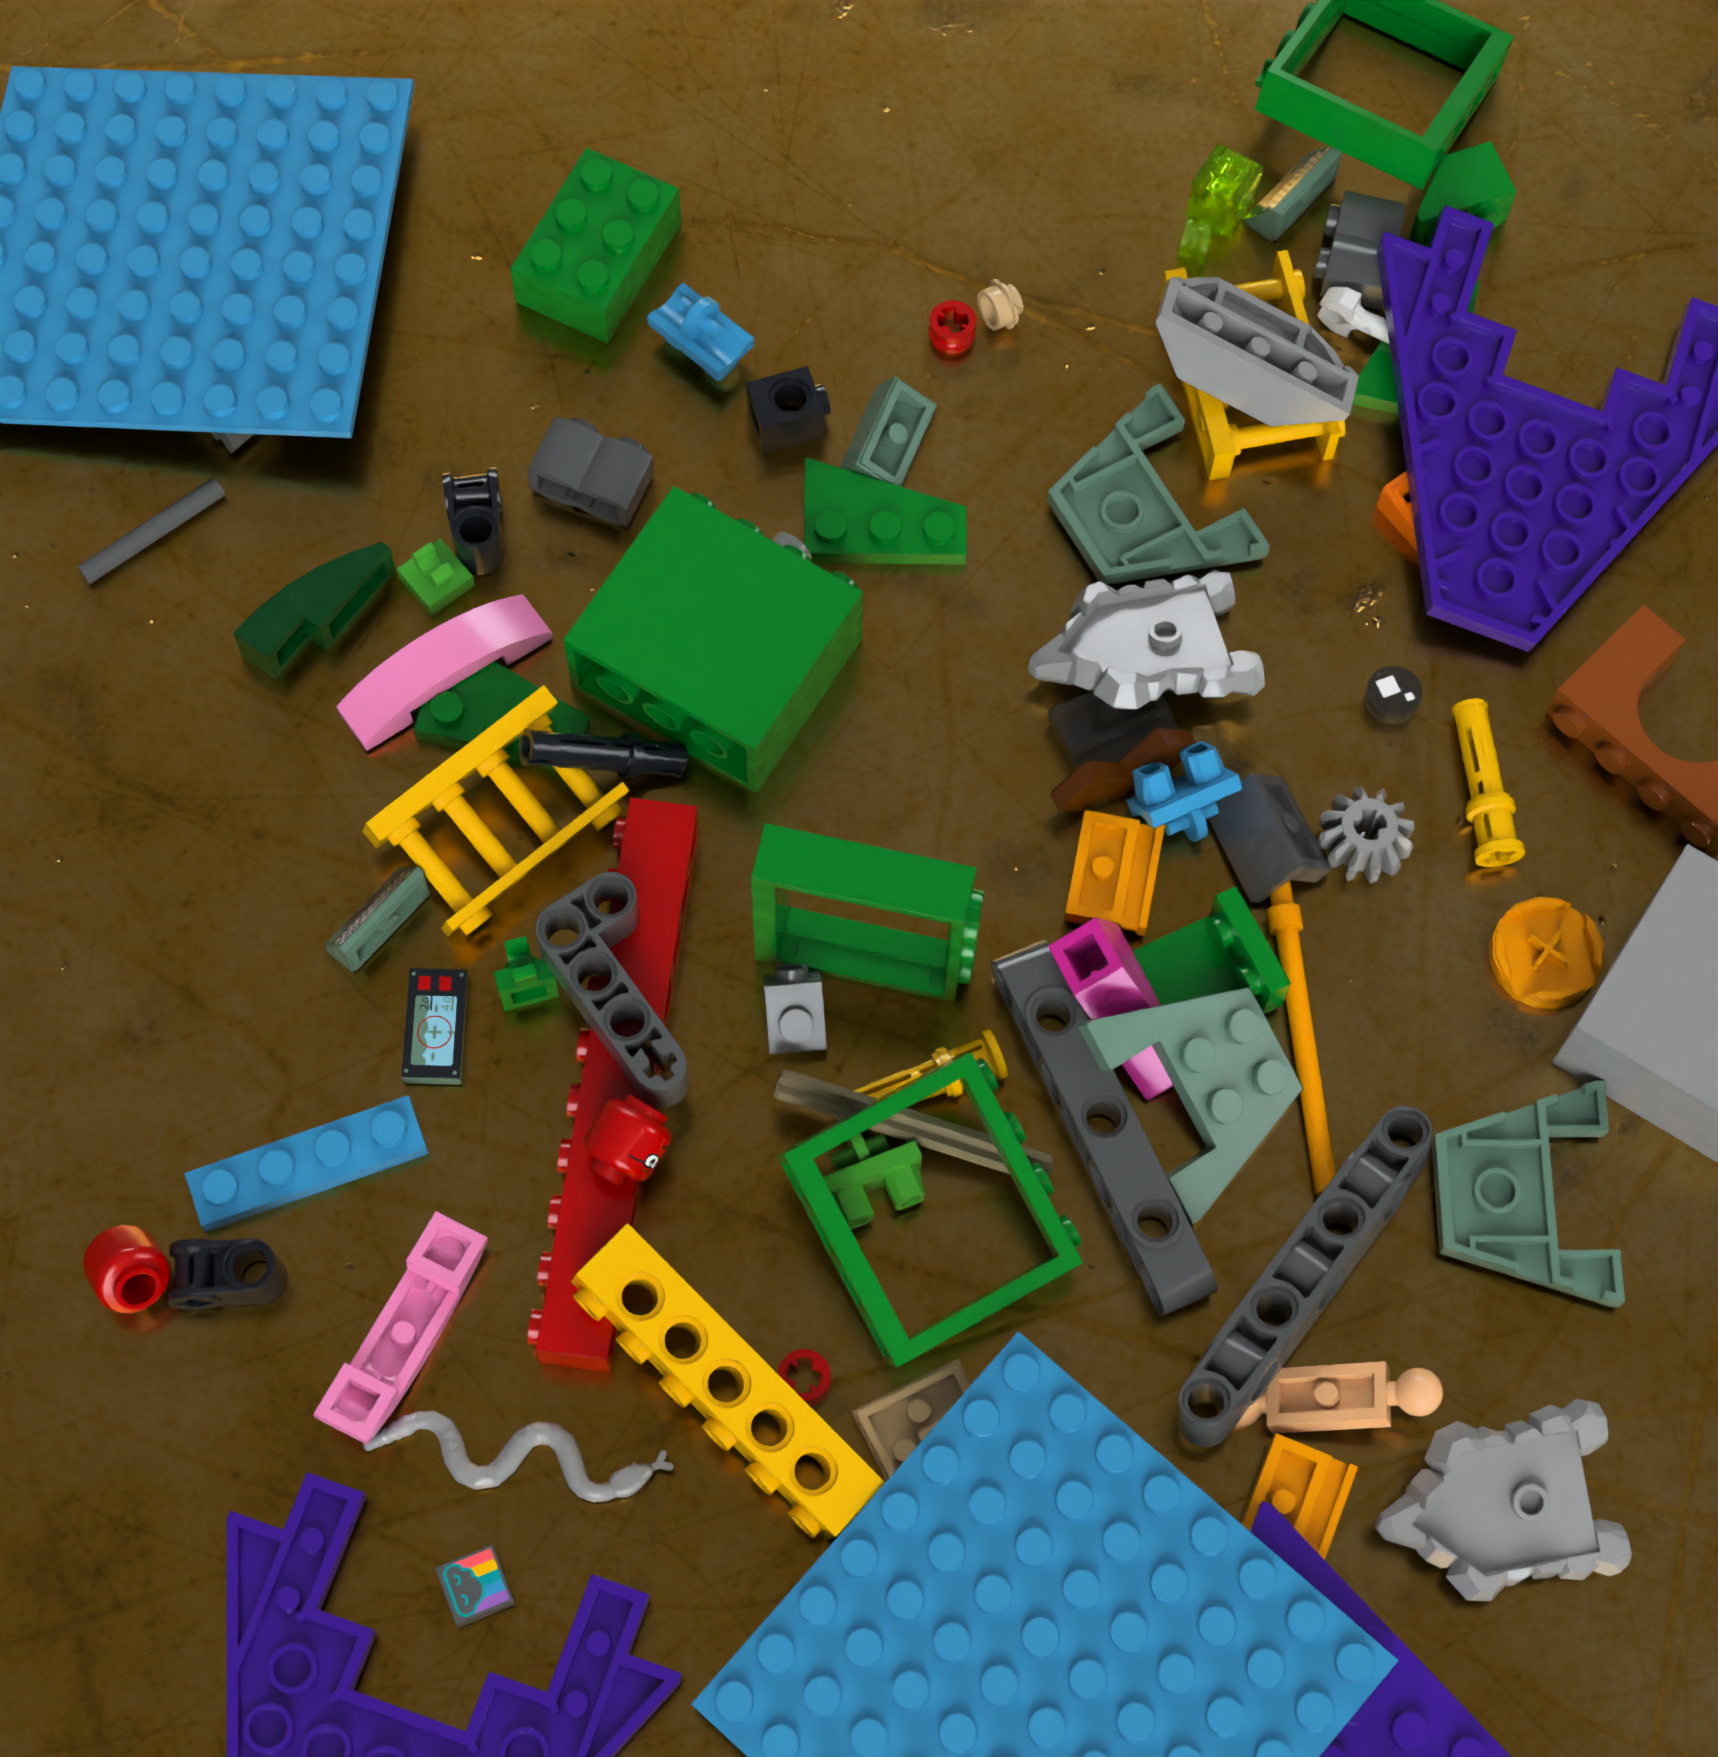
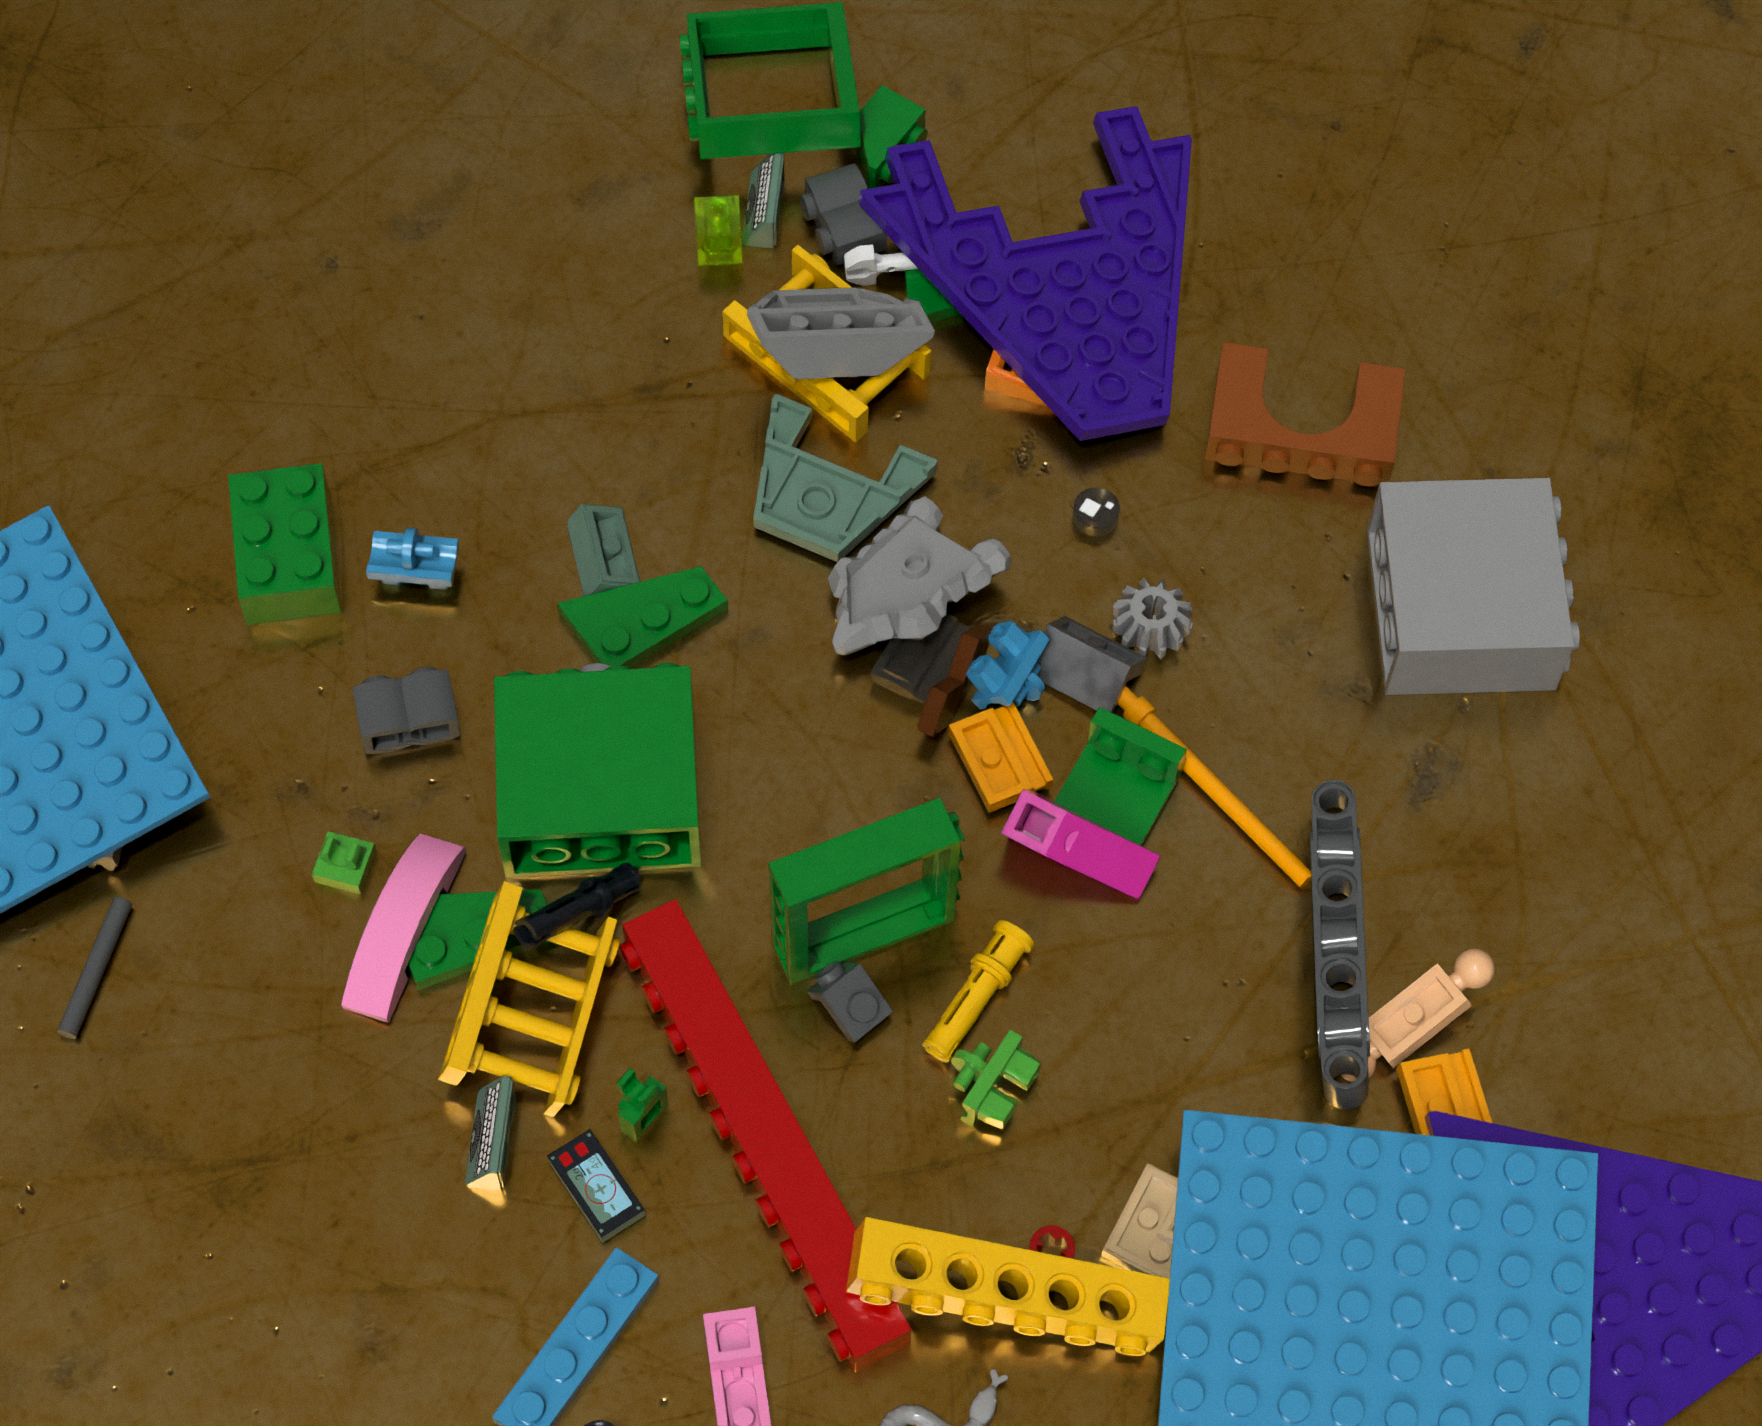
camera: 35 degrees left, 5 degrees down
dark green slope [233,542,396,680] -> none
black piece [442,467,505,575] -> none
dark grey beam [535,872,688,1108] -> none
red head [583,1093,672,1186] -> none
black brick [746,366,831,454] -> none
dark tan axle [773,1069,1054,1177] -> none
green window [776,1052,1083,1368] -> none
red bush [929,300,977,353] -> none
tan plate [977,279,1023,331] -> none
dark grey beam [991,939,1217,1316] -> none
sand green wing [1077,987,1303,1224] -> none
clear neon green bush [1178,214,1215,267] -> none
light grey shield [1375,1399,1632,1601] -> none
sand green wing [1431,1080,1625,1307] -> none
yellow pin [1451,698,1526,867] -> none
light orange tile [1489,897,1604,1009] -> none

